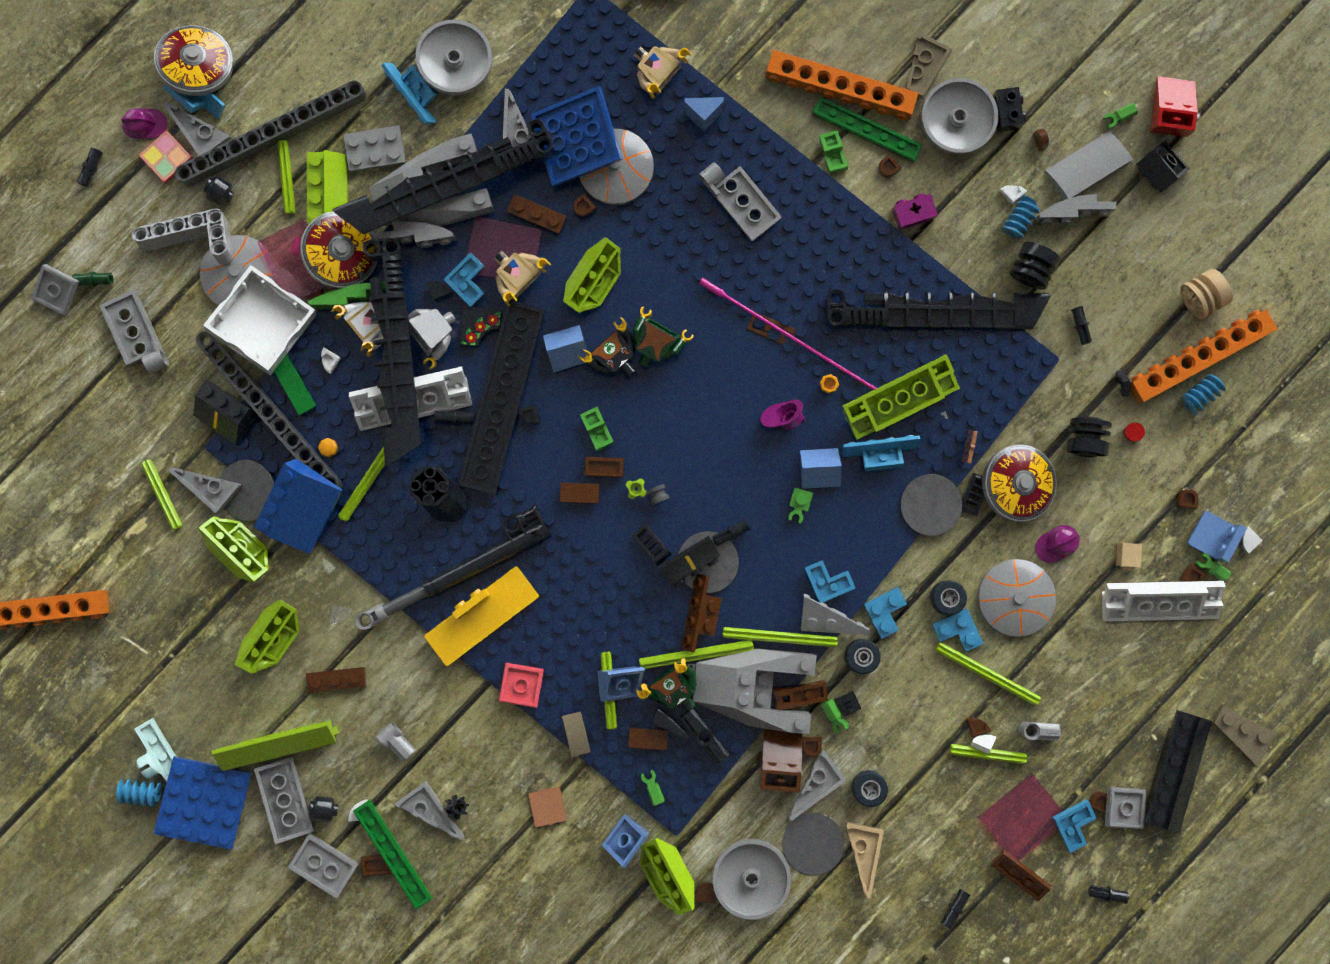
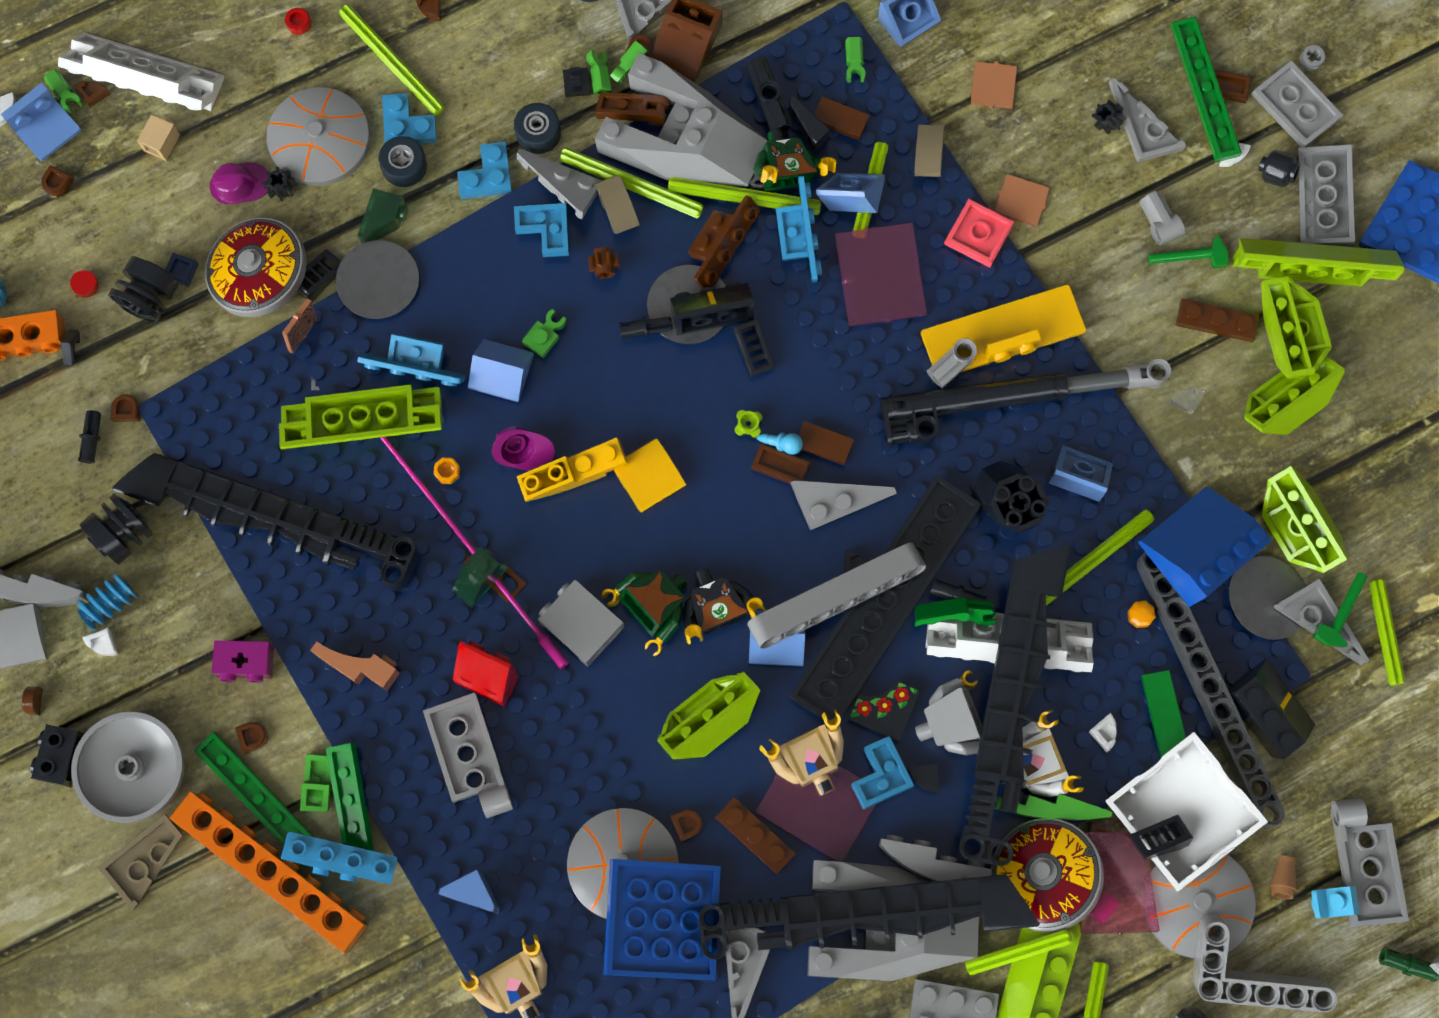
camera: 165 degrees left, 10 degrees down
bright green slope [580,407,614,452] -> none
dark grey wheel [647,484,670,505] -> none
none -> reddish brown tile [111,394,140,422]
none -> dark blue tile [165,253,199,287]
none -> black gear [262,167,297,201]
none -> dark azure bracket [281,832,397,884]
none -> red tile [285,8,312,35]
none -> nougat slope [310,642,400,691]
none -> green plate [326,743,374,851]
none -> clear green slope [357,188,408,244]
none -> clear green slope [452,546,508,608]
none -> slope [453,640,519,707]
none -> yellow slope [516,437,628,502]
none -> light grey panel [538,580,624,667]
none -> reddish brown gear [588,247,620,279]
none -> dark tan slope [595,175,639,234]
none -> bright green bar [610,40,649,84]
none -> yellow slope [614,438,686,513]
none -> light grey beam [747,543,927,649]
none -> medium azure bar [757,433,803,455]
none -> dark azure bracket [776,176,822,283]
none -> light grey wing [790,481,897,530]
none -> clear pink piece [835,223,927,327]
none -> green arm [915,597,997,627]
none -> light grey piece [927,338,977,389]
none -> lime axle [965,929,1073,975]
none -> nougat piece [995,174,1050,227]
none -> medium blue slope [1049,445,1113,501]
none -> black slope [1130,815,1193,860]
none -> green piece [1148,235,1229,269]
none -> lime wedge [1261,276,1332,379]
none -> medium nougat cone [1269,856,1297,899]
none -> light grey bush [1299,45,1325,71]
none -> medium azure bracket [1311,886,1360,918]
none -> green piece [1312,572,1368,648]

